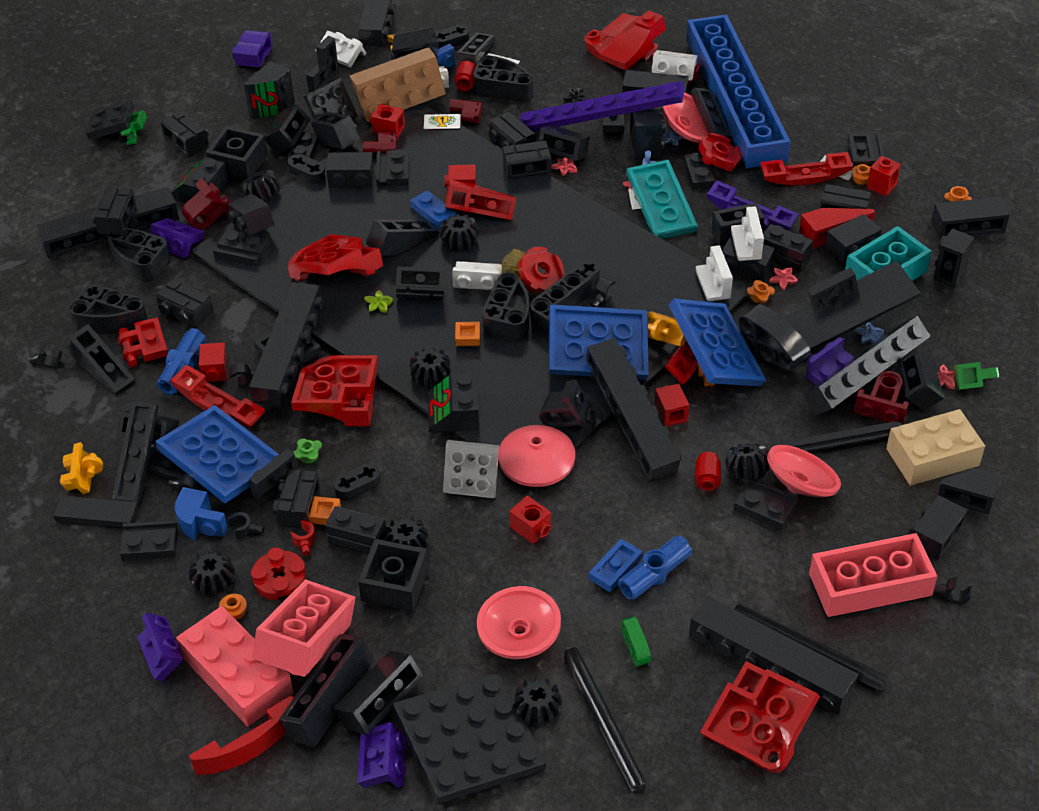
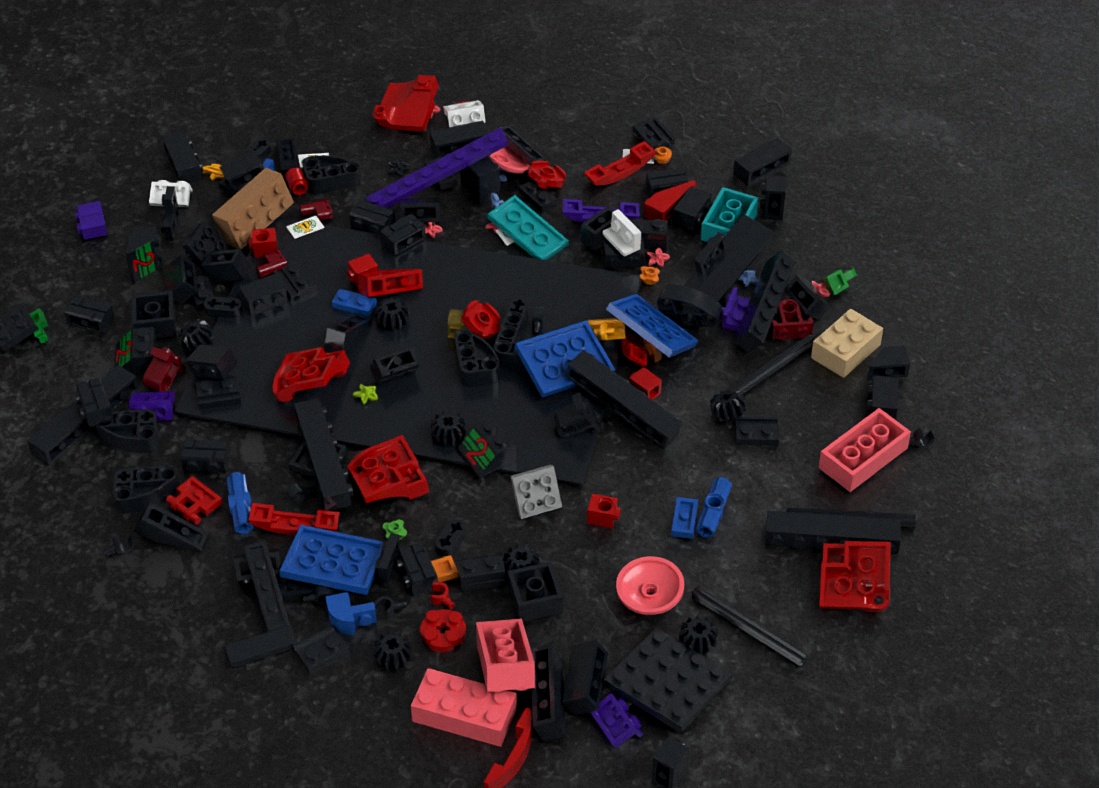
camera: 30 degrees left, 0 degrees up
light orange hips [60,442,103,494] -> none
dark purple bracket [137,613,183,681] -> none
red brick [199,342,228,382] -> none
orange plate [219,594,247,620] -> none
white bracket [452,261,503,290] -> none
orange plate [455,322,480,346] -> none
coral dish [498,425,575,487] -> none
green beam [620,616,651,667] -> none
blue brick [686,14,791,169] -> none
red brick [695,452,721,491] -> none
white bracket [696,245,733,301] -> none
coral dish [767,445,841,498] -> none
red brick [867,156,901,196] -> none
orange plate [944,186,972,202] -> none

